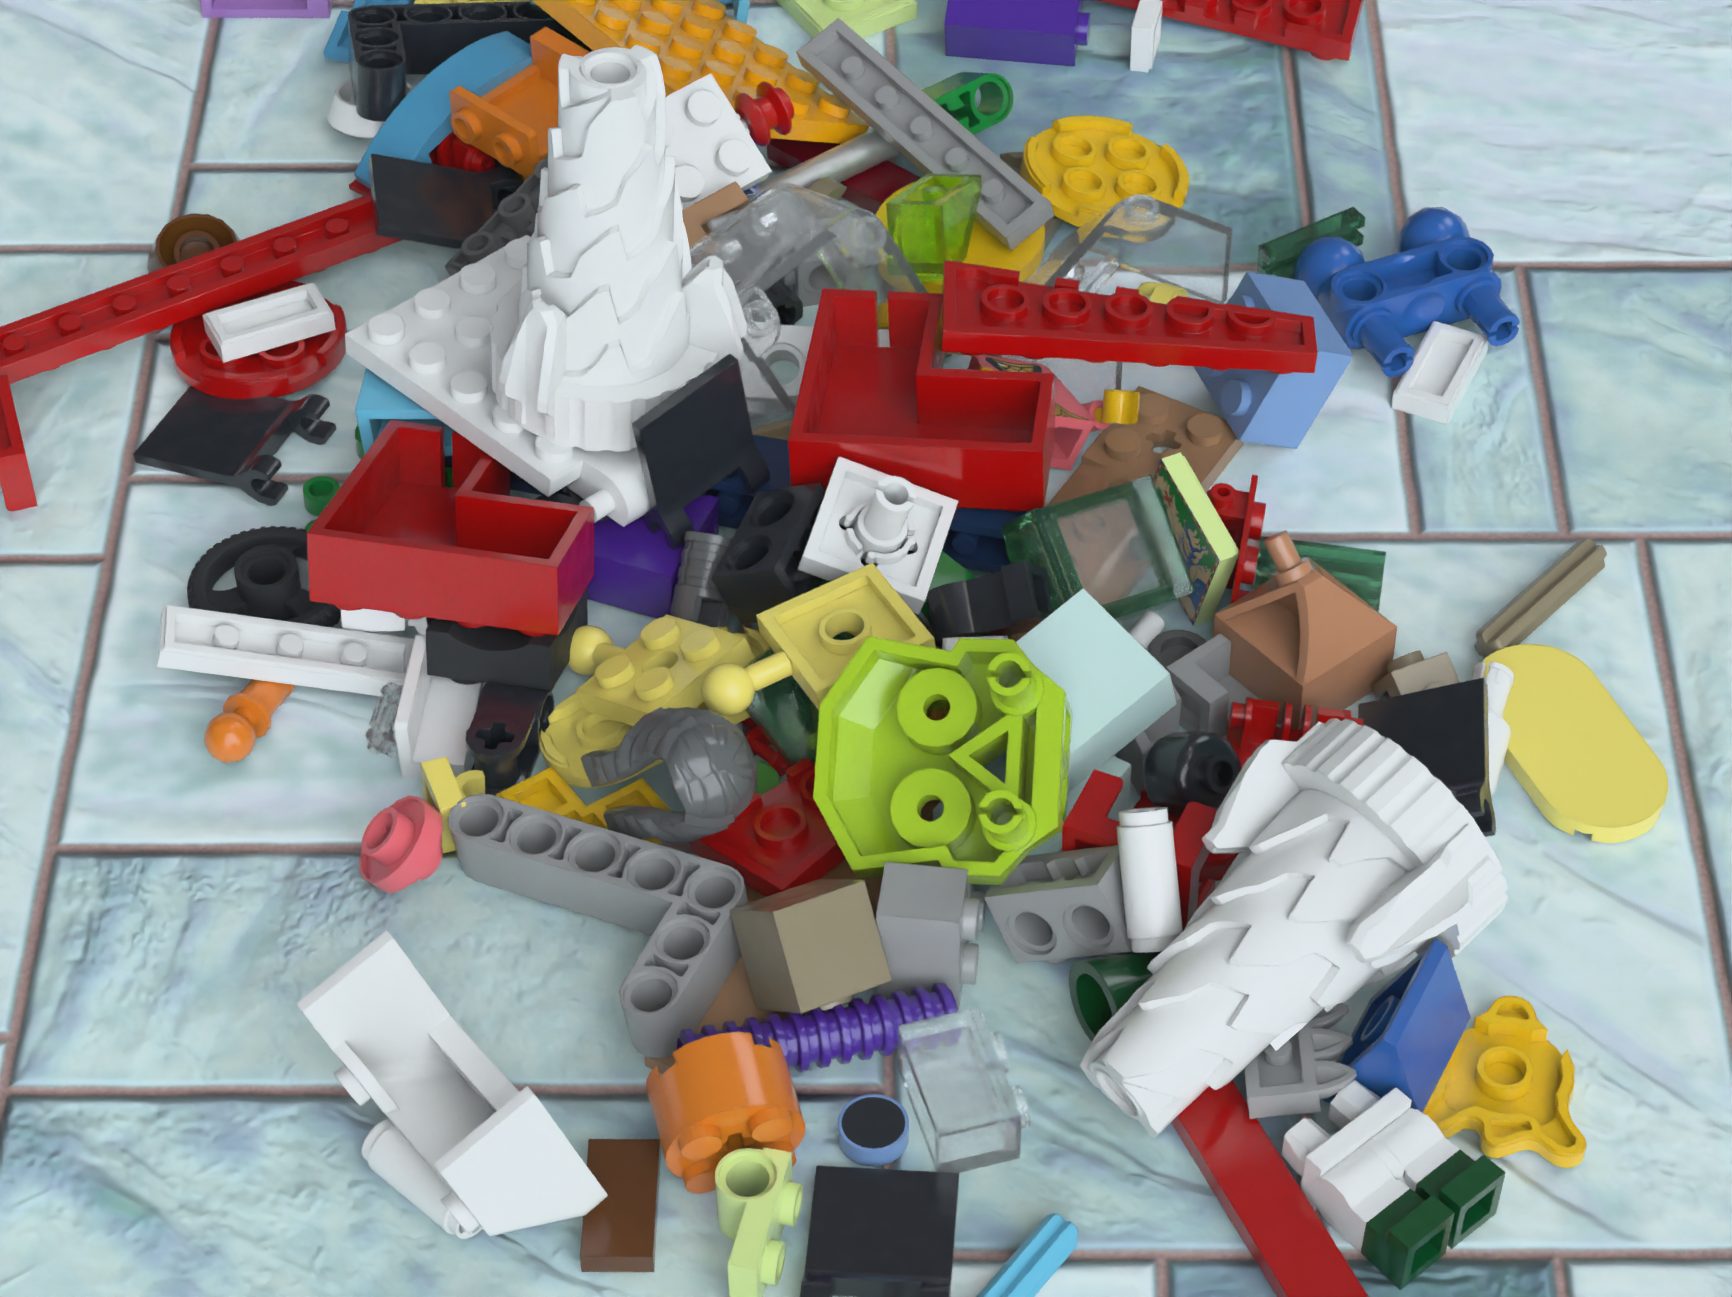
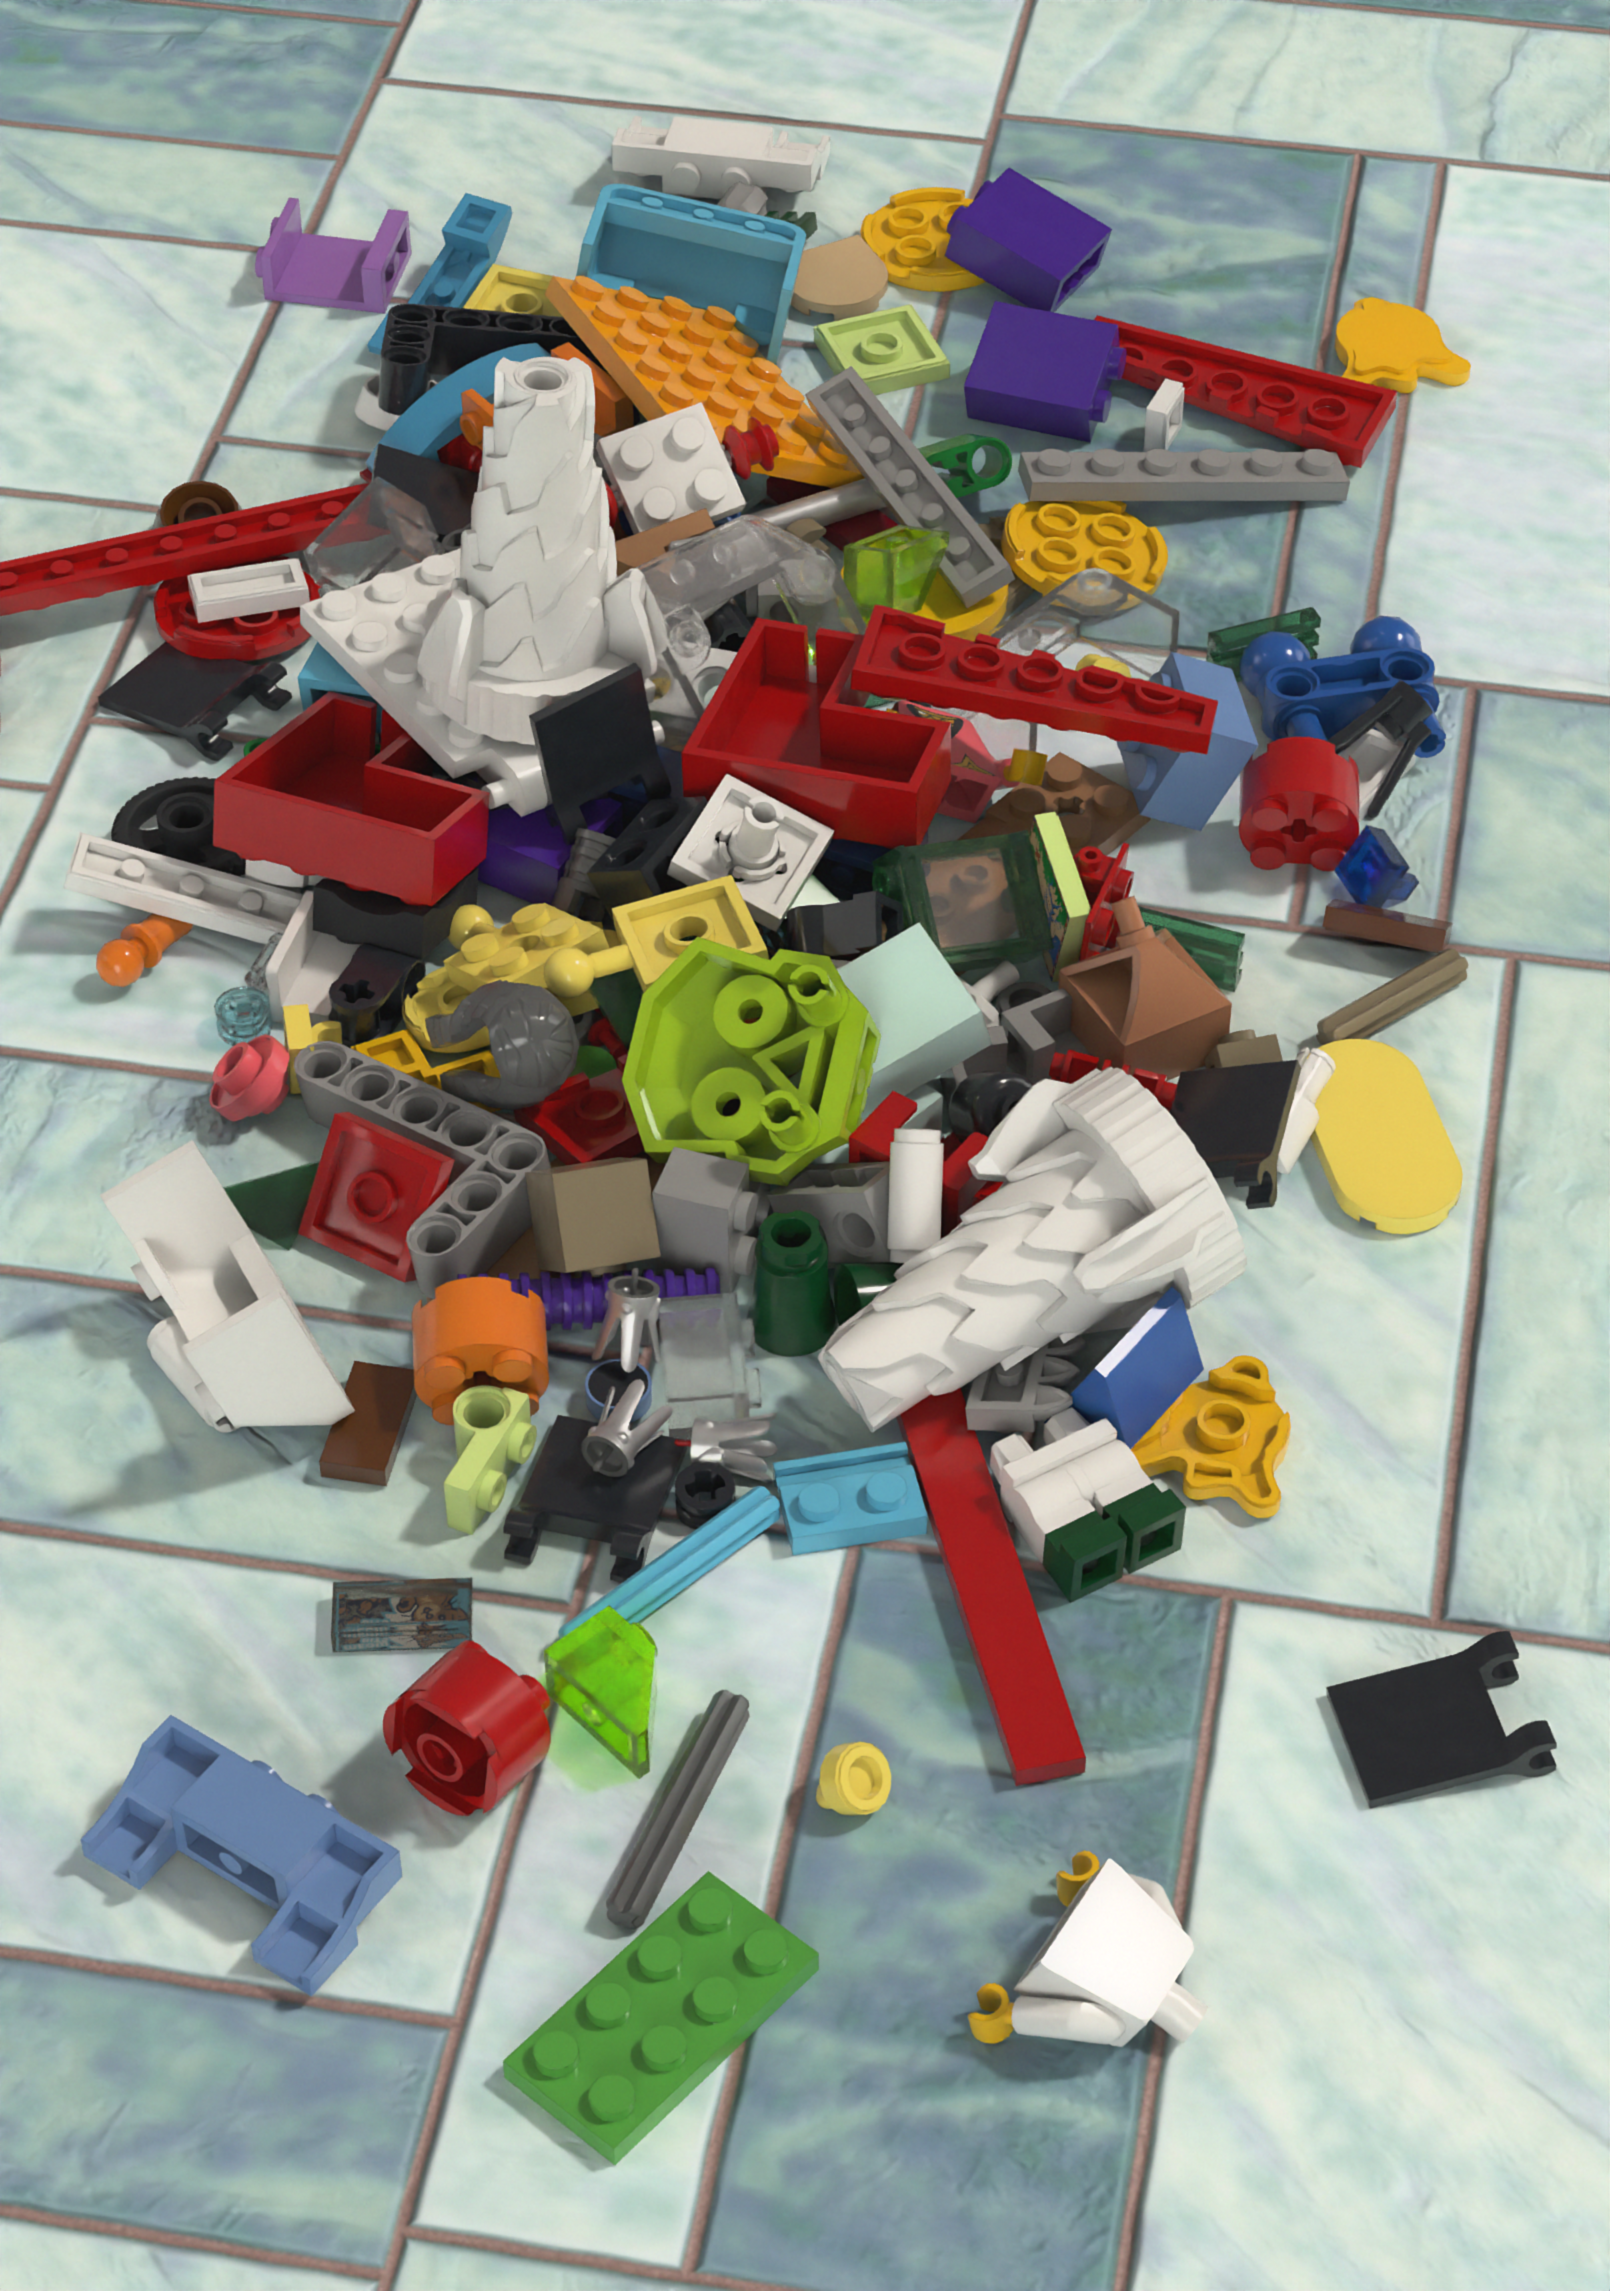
camera: 10 degrees right, 0 degrees up
none -> clear light blue bush [214,986,273,1046]
none -> clear green slope [223,1160,320,1250]
none -> red bracket [298,1112,455,1283]
none -> clear piece [303,476,446,598]
none -> flat silver piece [581,1379,673,1477]
none -> flat silver piece [592,1268,662,1373]
none -> flat silver piece [674,1413,778,1484]
none -> black bush [675,1462,736,1530]
none -> dark green plant [746,1210,838,1357]
none -> medium azure plate [773,1442,927,1555]
none -> light grey plate [1018,449,1350,501]
none -> red brick [1239,737,1359,871]
none -> reddish brown tile [1322,899,1453,953]
none -> black plant [1327,680,1433,818]
none -> clear blue tile [1334,825,1419,908]

